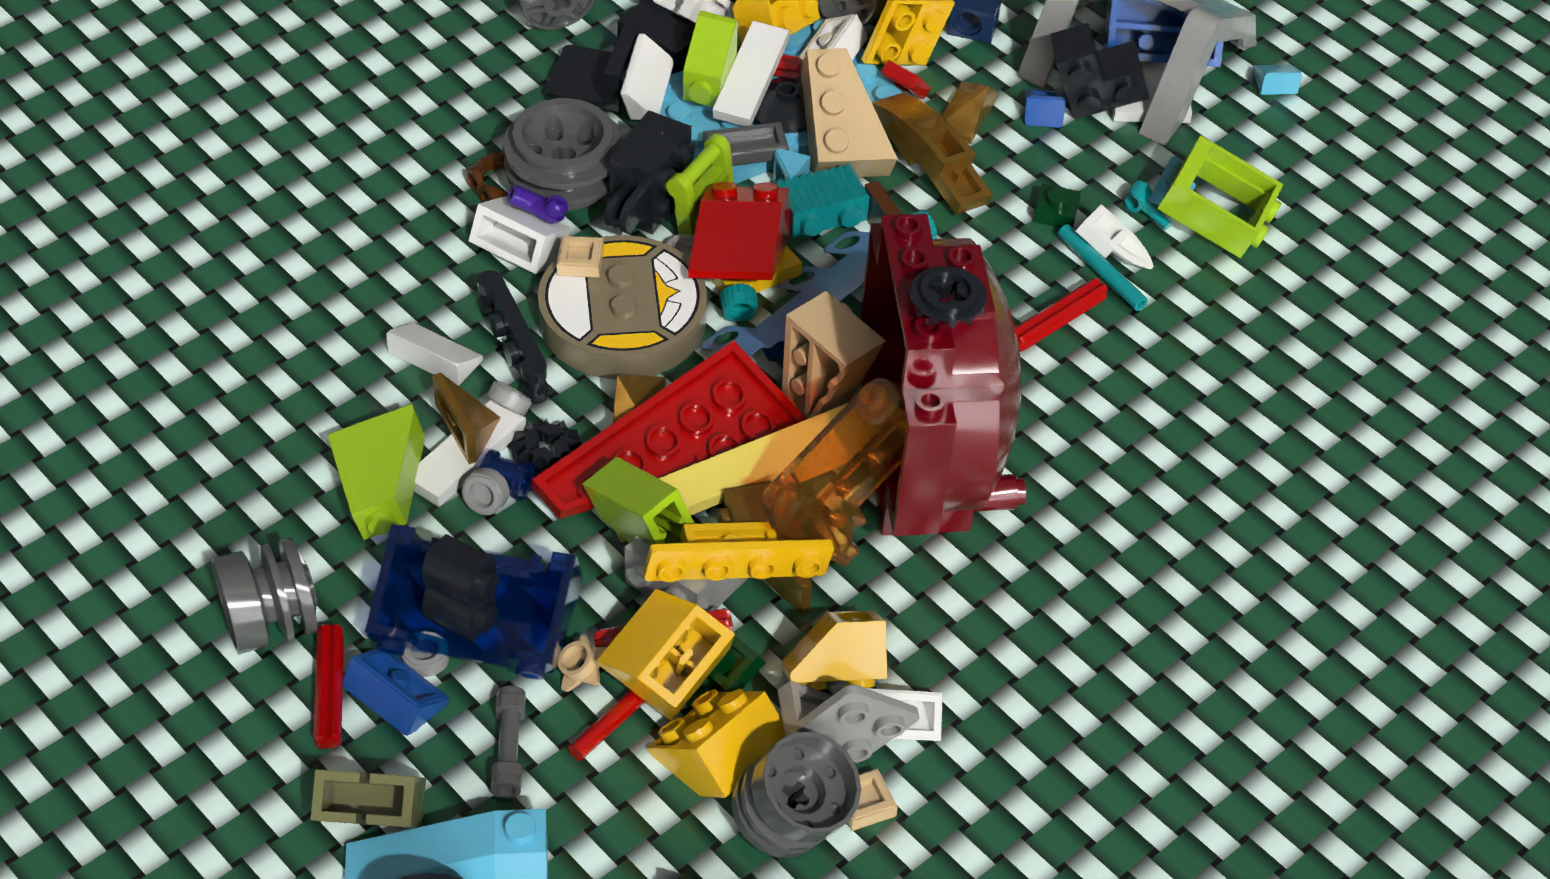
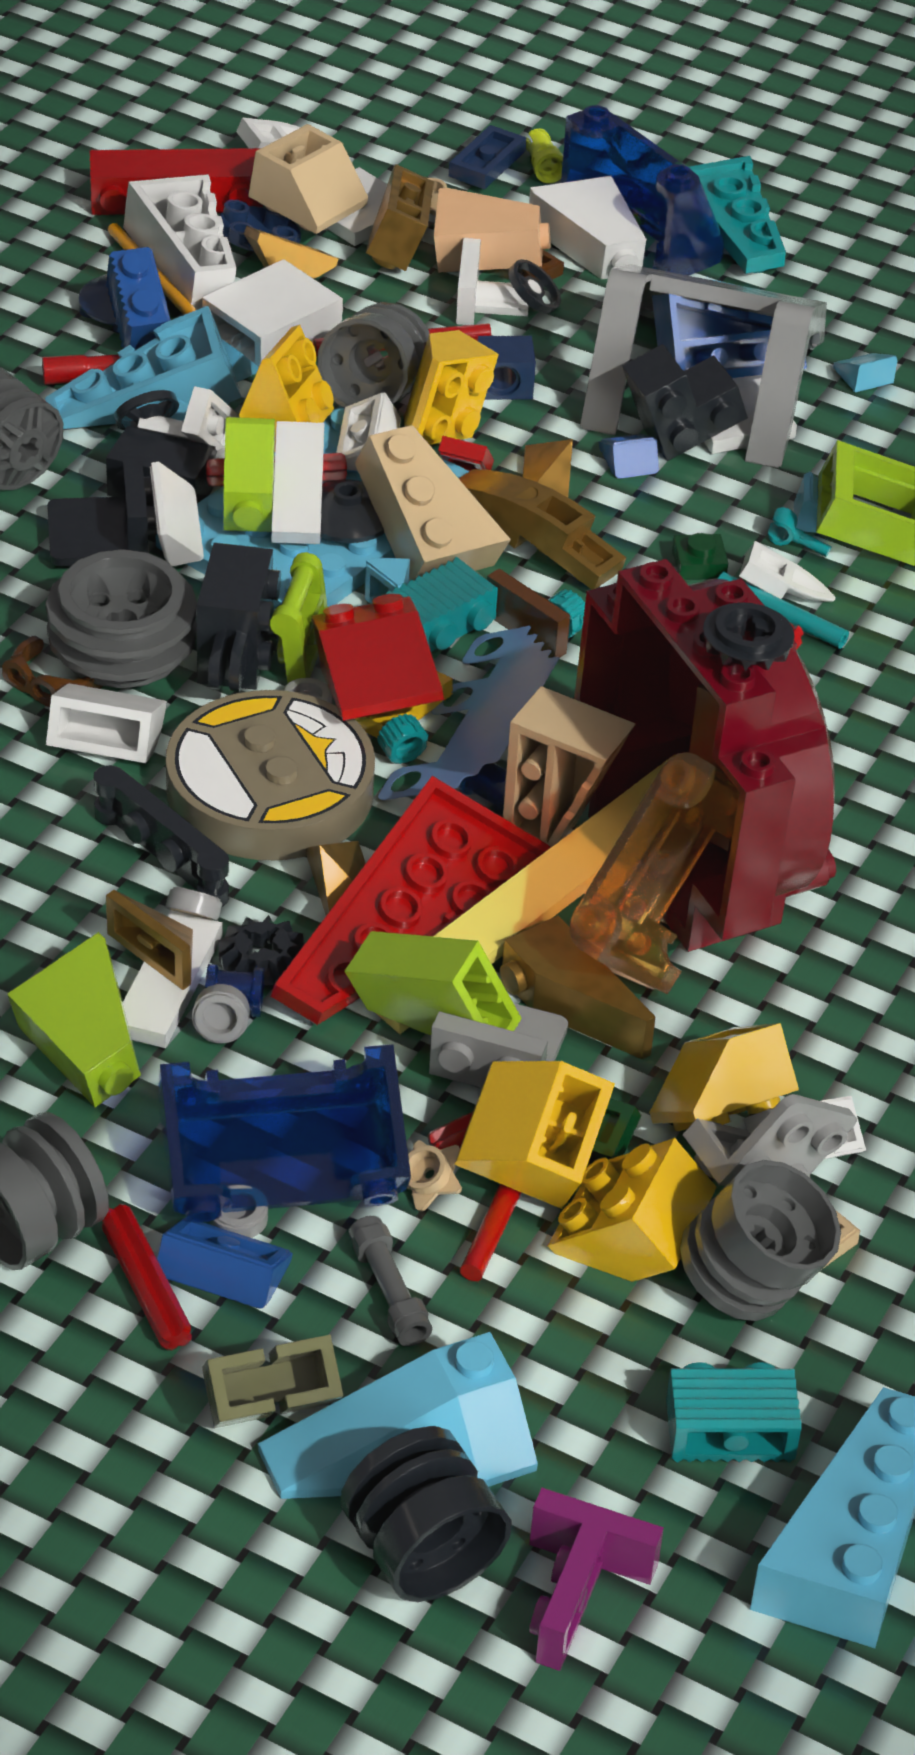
camera: 20 degrees left, 5 degrees down
white slope [386,322,483,386] -> none
black brick [422,534,499,643] -> none
dark purple arm [506,184,568,224] -> none
tan tile [556,236,604,278] -> none
yellow bracket [643,522,834,582] -> none
dark grey tile [703,122,789,167] -> none

